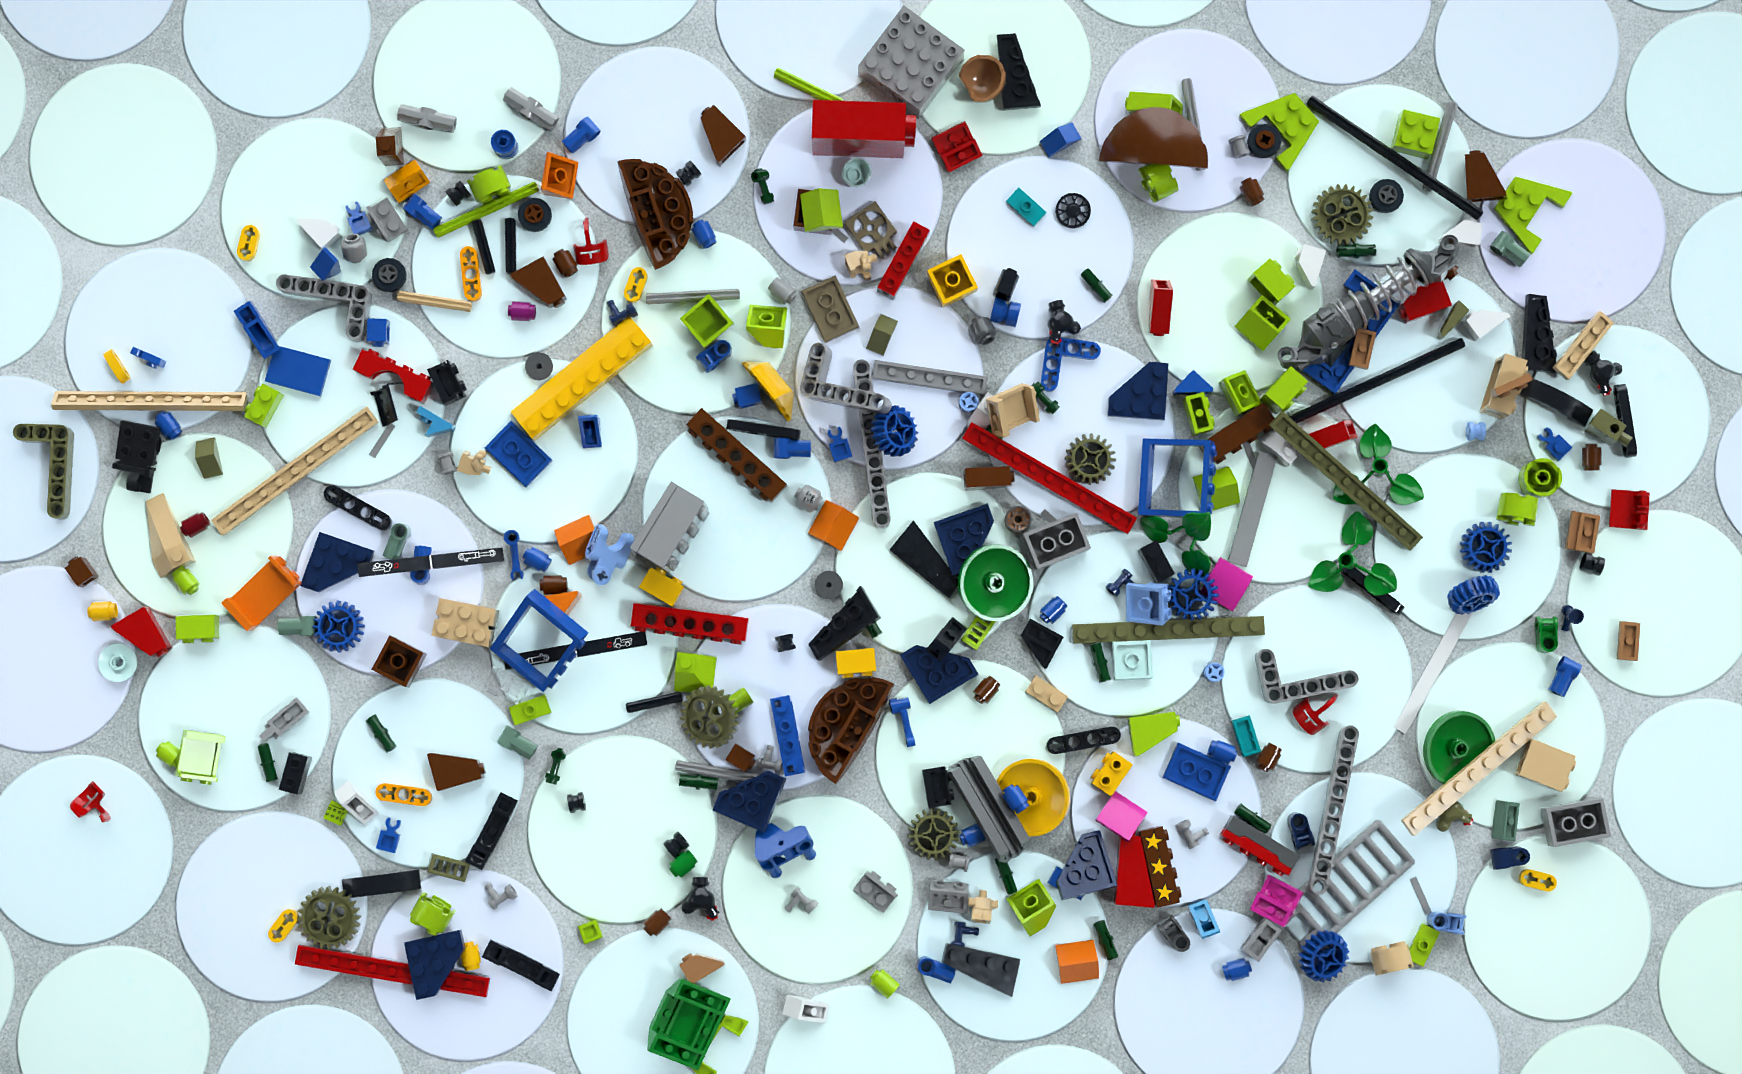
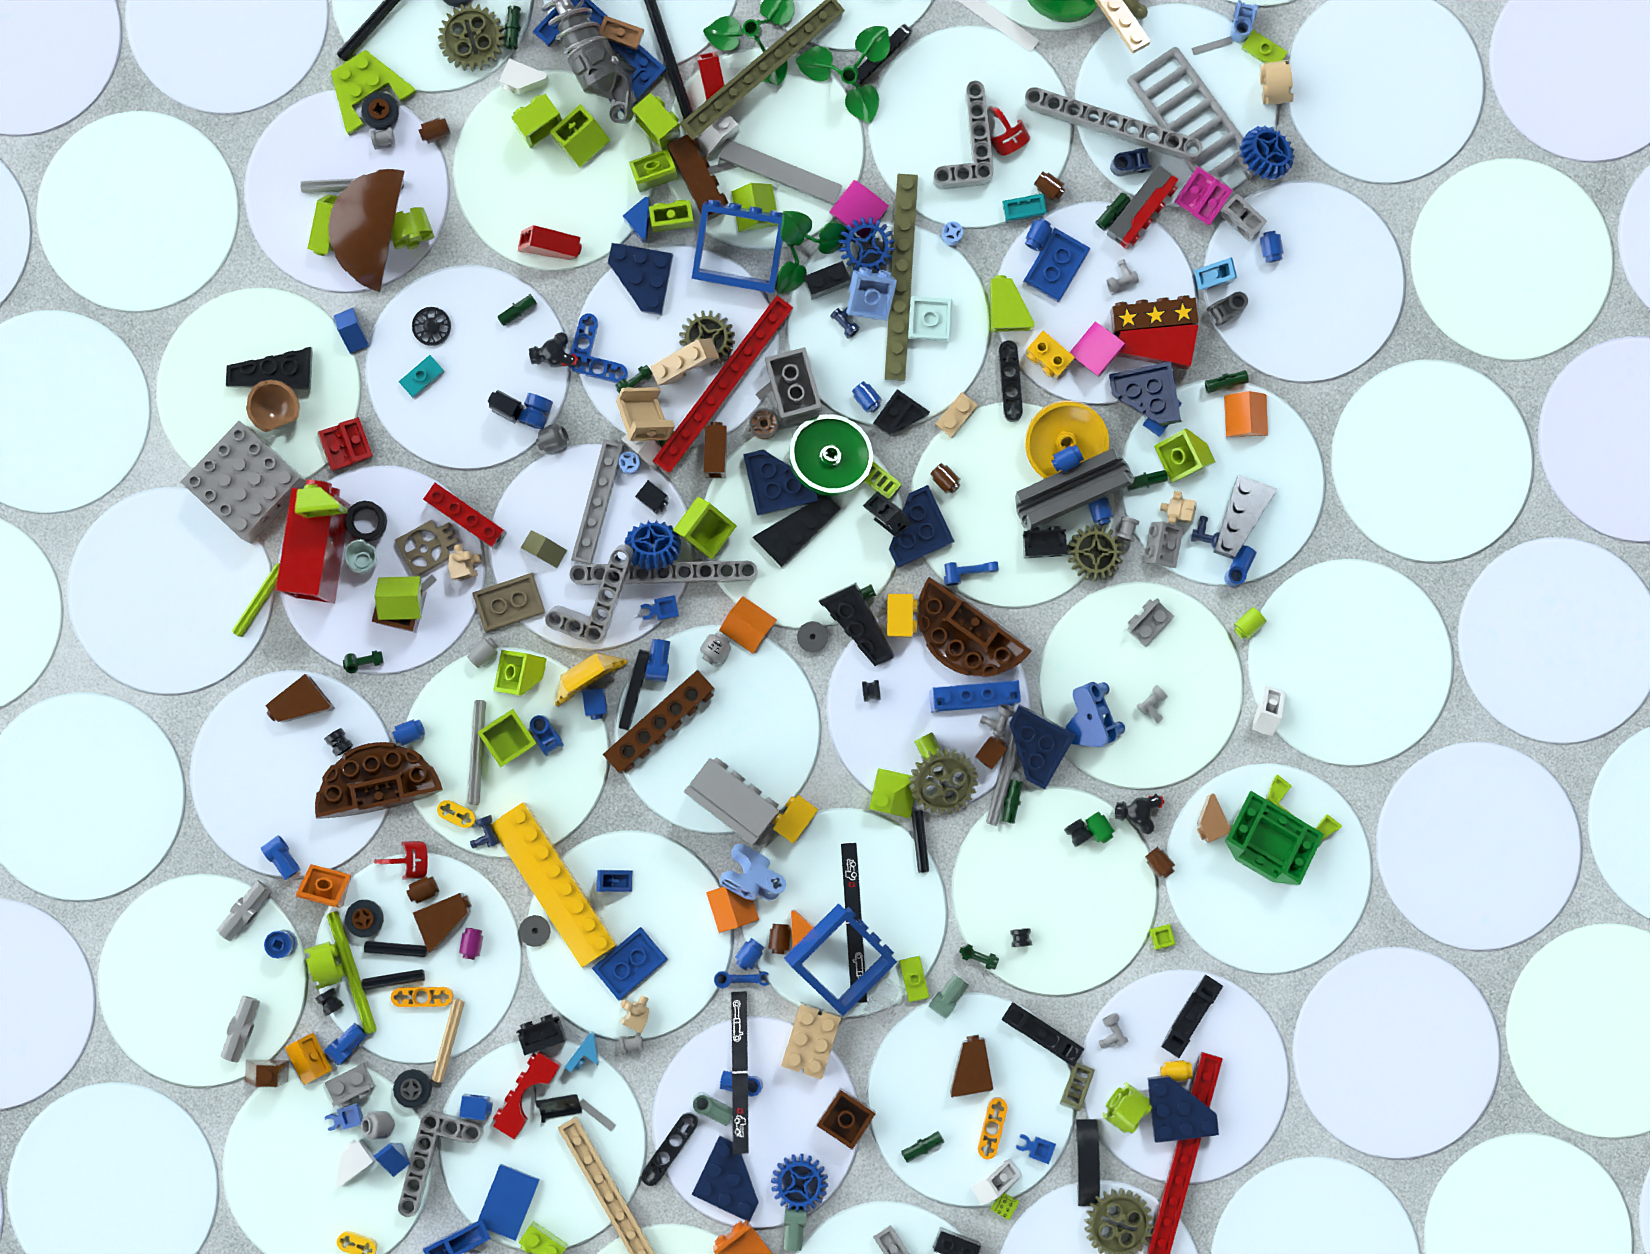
camera: 80 degrees left, 0 degrees up
red brick [630,603,749,645] -> none
yellow brick [926,254,978,308] -> none
dark green pin [1089,643,1111,683] -> none
none -> lime slope [295,484,348,518]
none -> black tyre [345,500,387,542]
none -> black brick [635,480,669,514]
none -> tan arch [650,338,719,385]
none -> lime piece [673,496,737,559]

